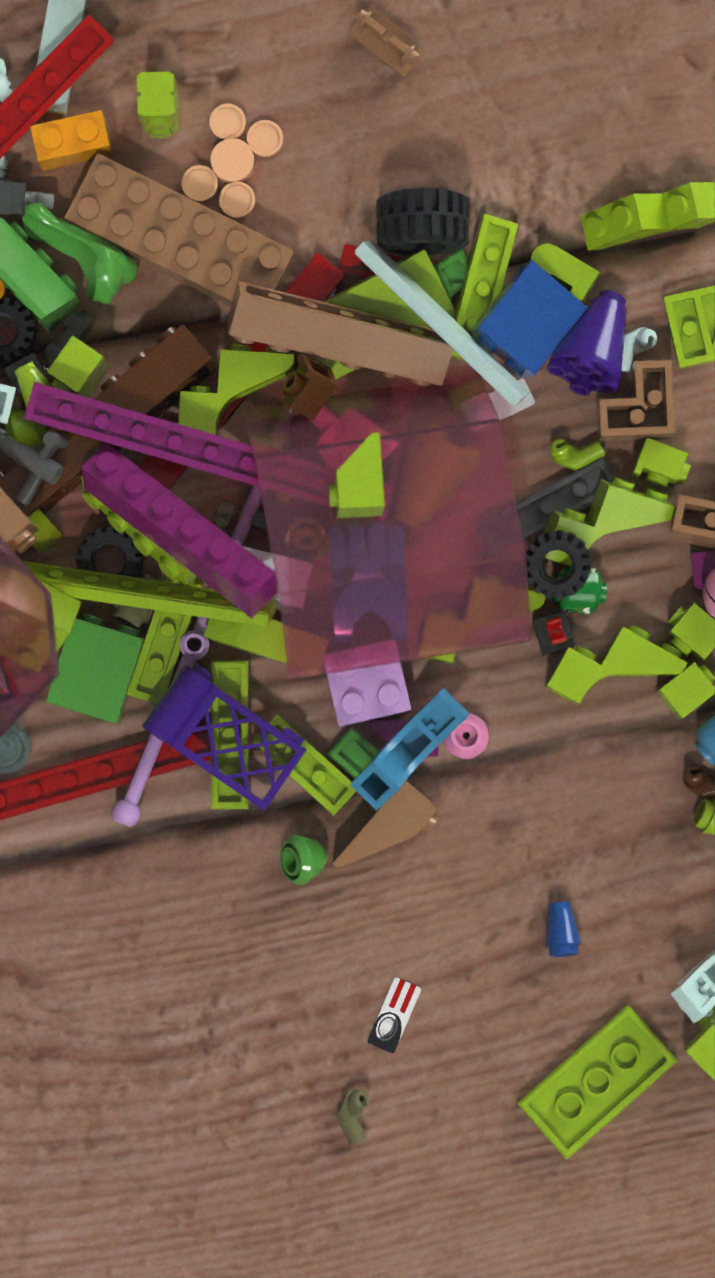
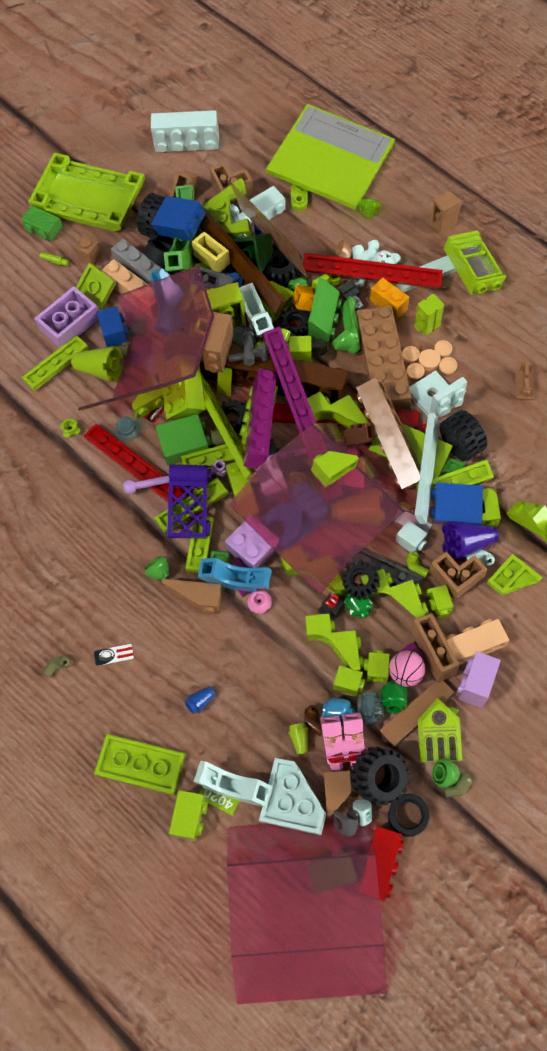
camera: 55 degrees right, 20 degrees down
none -> light aqua brick [396,520,427,552]
none -> light aqua bracket [409,371,467,418]

